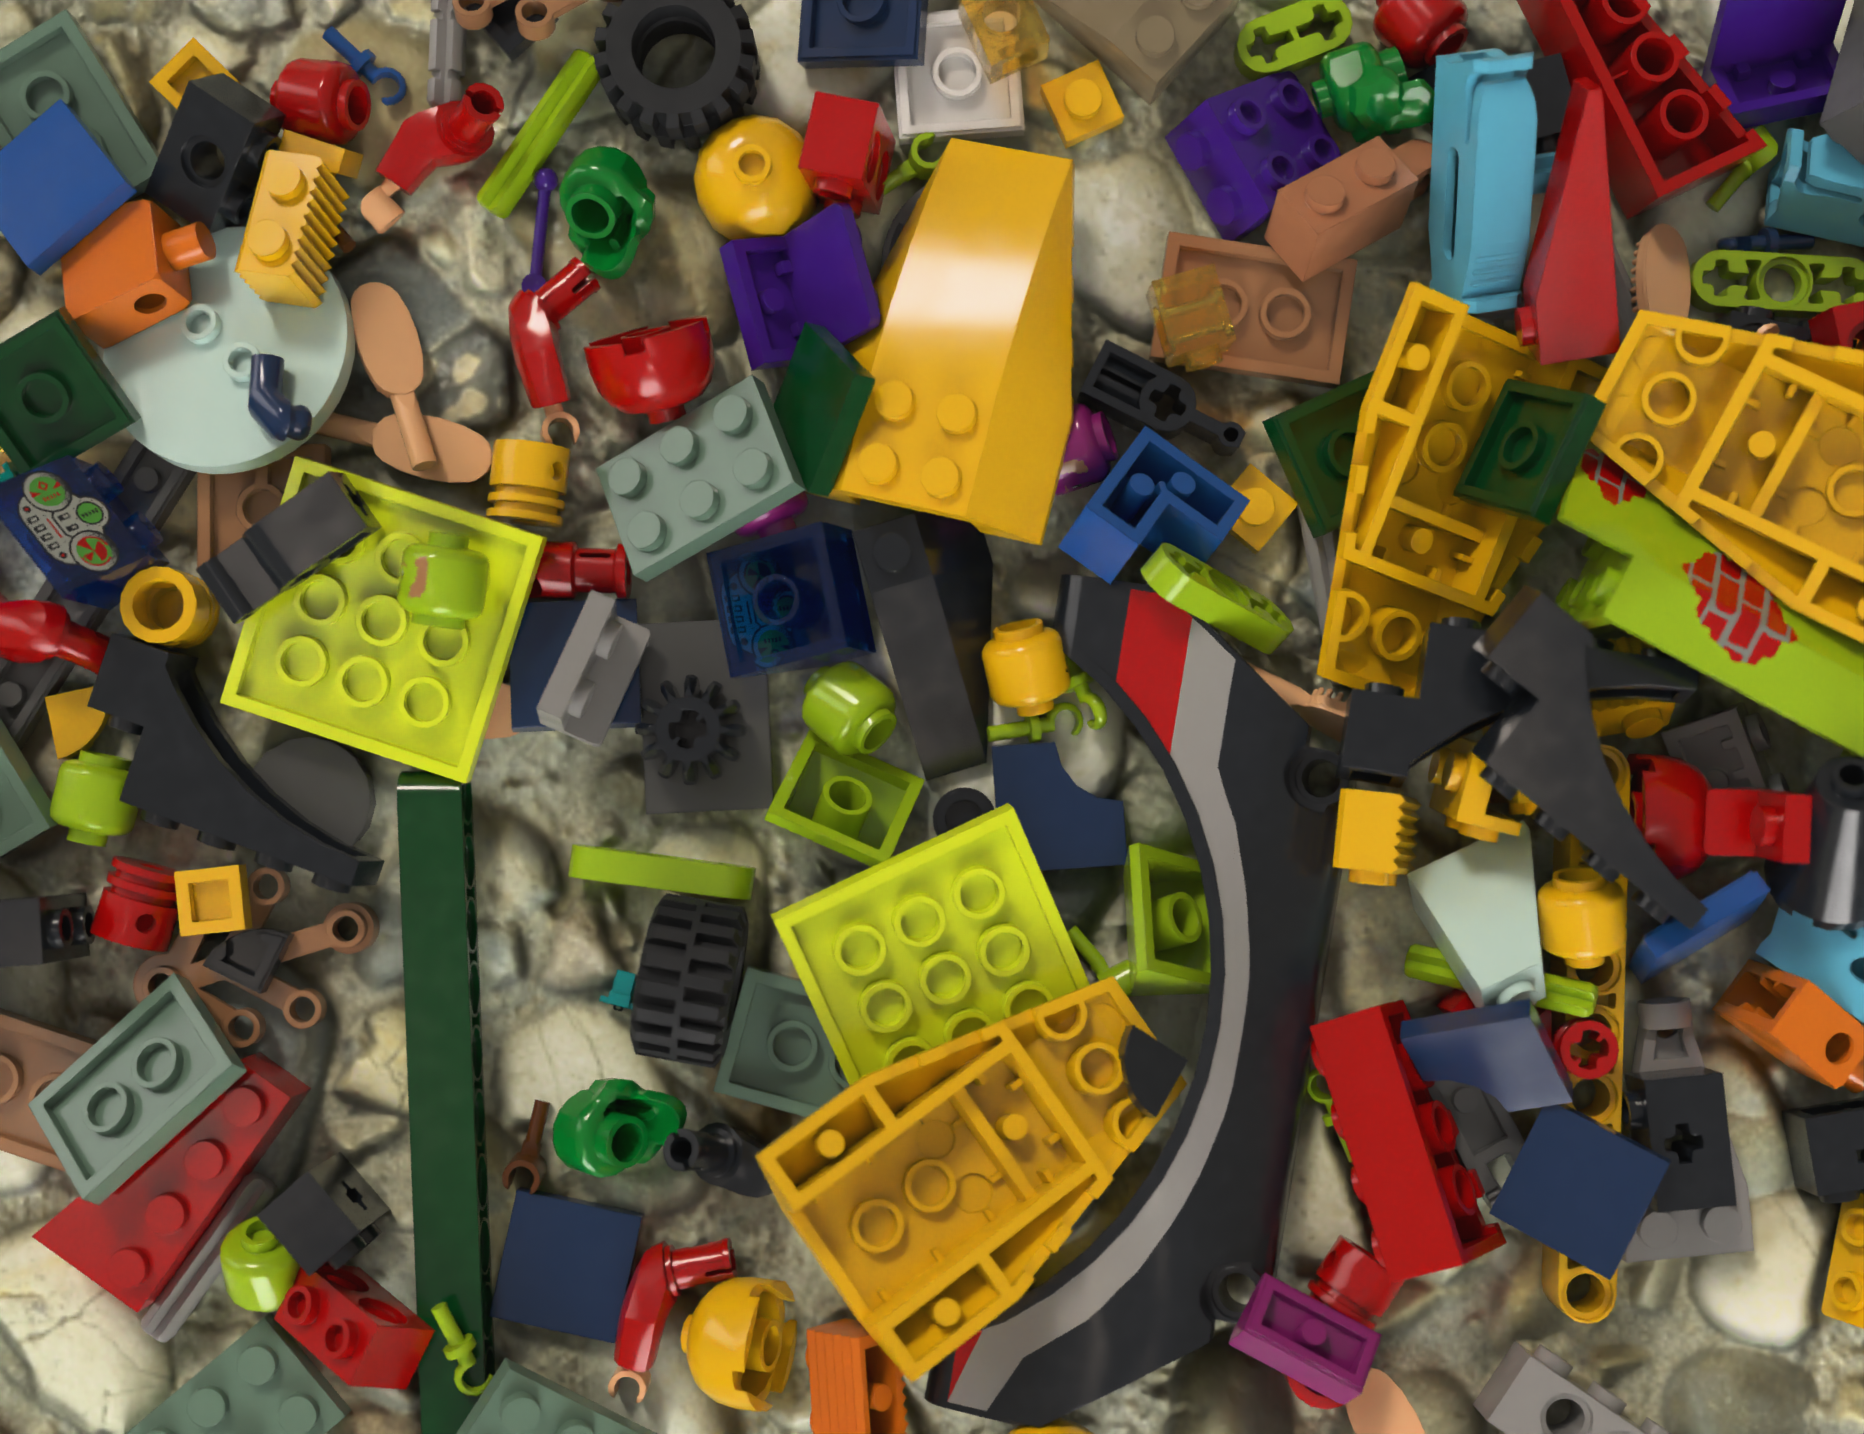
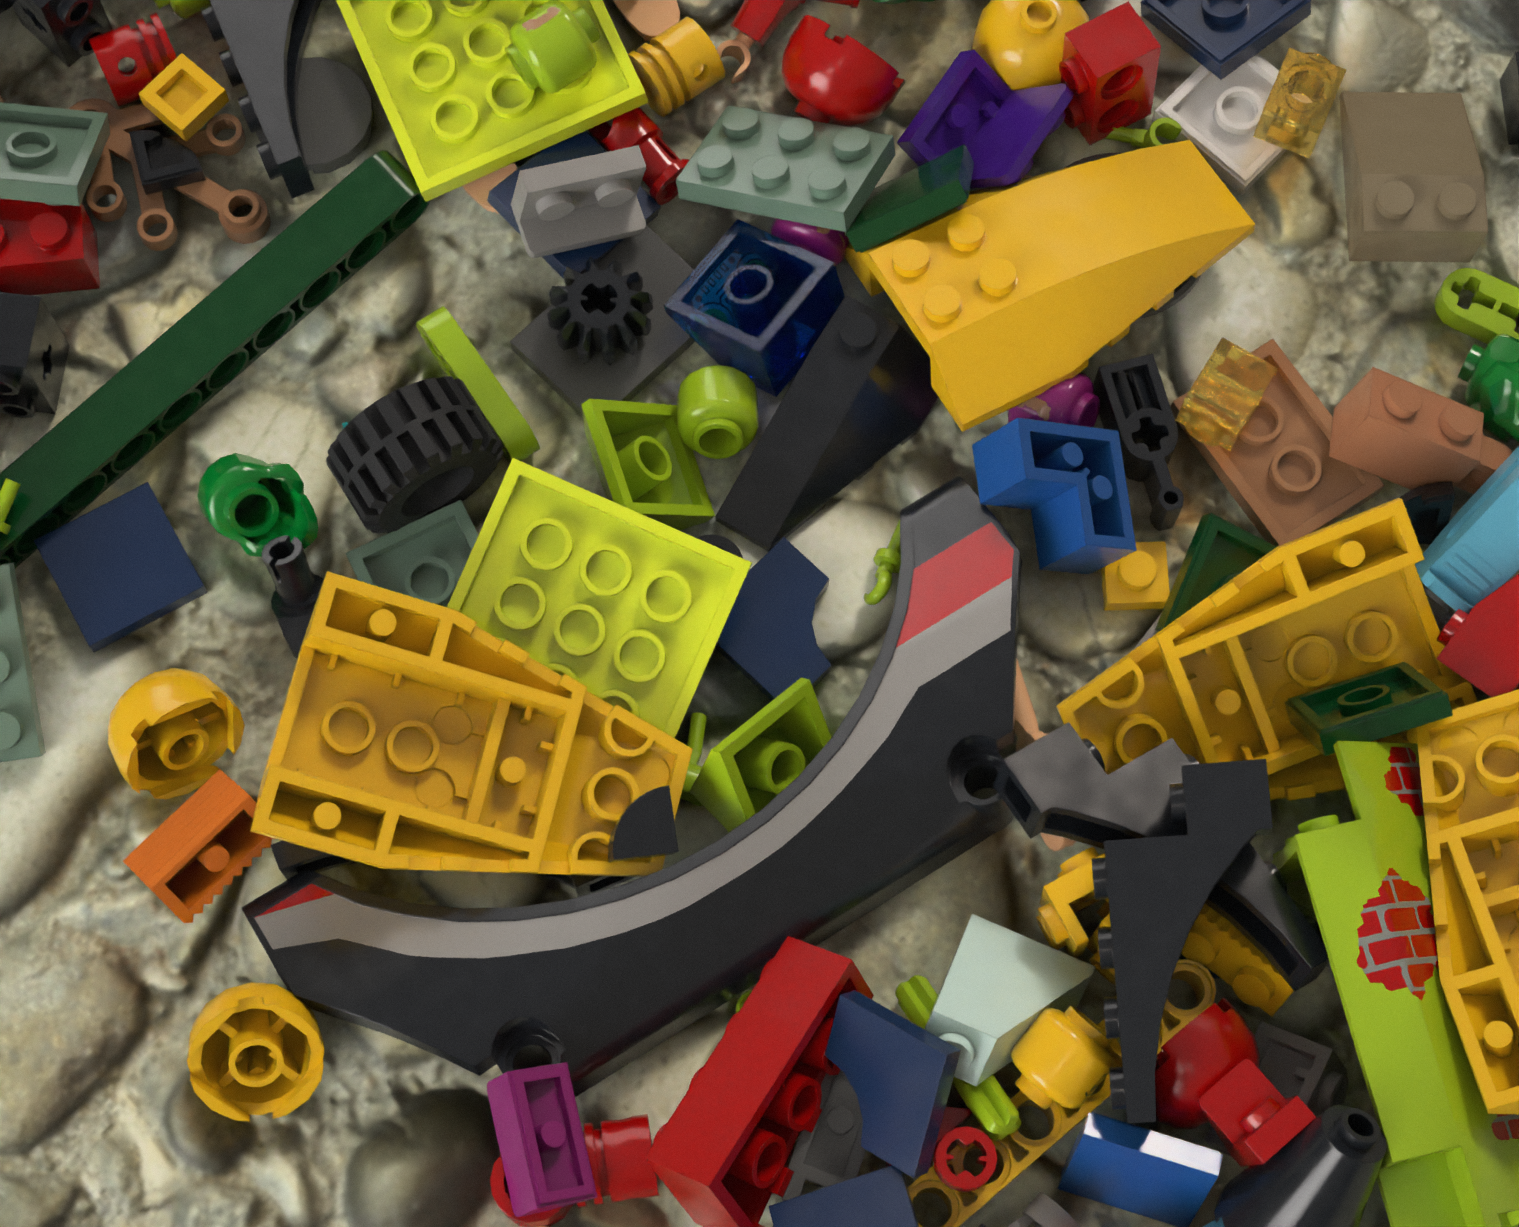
camera: 45 degrees right, 15 degrees down
reddish brown hand [502,1099,550,1194] -> none
red arm [608,1238,737,1403] -> none
yellow head [982,618,1071,717] -> none
lime hand [987,702,1084,743] -> none
yellow plate [1040,60,1124,149] -> none
lime beam [1140,543,1294,655] -> none
dark purple bracket [1164,71,1341,241] -> none
yellow brick [1332,788,1422,887] -> none
none -> black tile [1399,481,1455,544]

